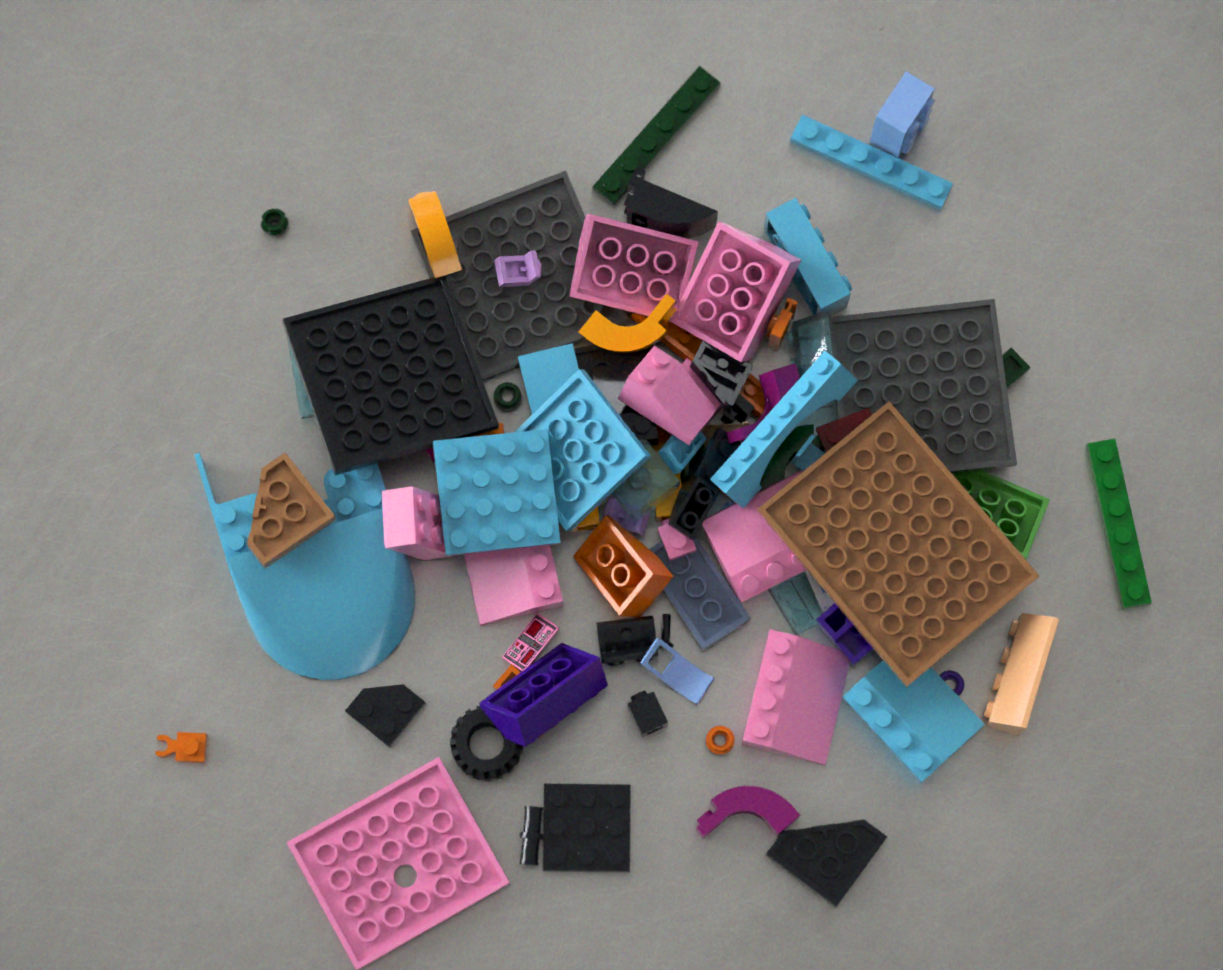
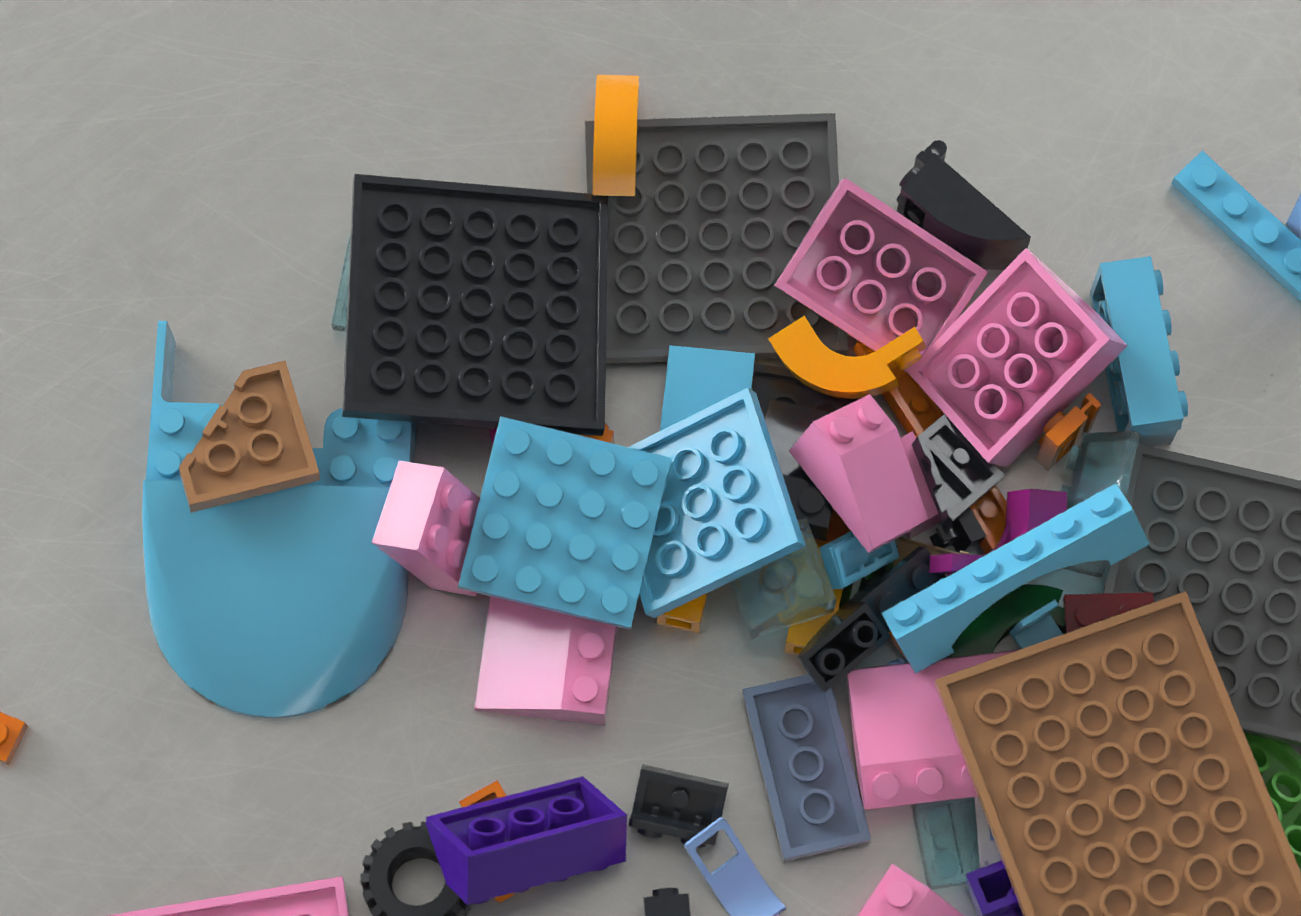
camera: 20 degrees right, 5 degrees down
dark green plate [261,209,288,235] -> none
black plate [345,684,426,748] -> none
dark green plate [493,382,522,411] -> none
lavender bracket [494,251,541,287] -> none
slope [502,613,560,672] -> none
orange slope [573,515,674,617] -> none
dark green plate [592,66,721,207] -> none
lavender bracket [603,497,651,536] -> none
bright pink bracket [657,518,696,561] -> none
black piece [658,614,674,648] -> none

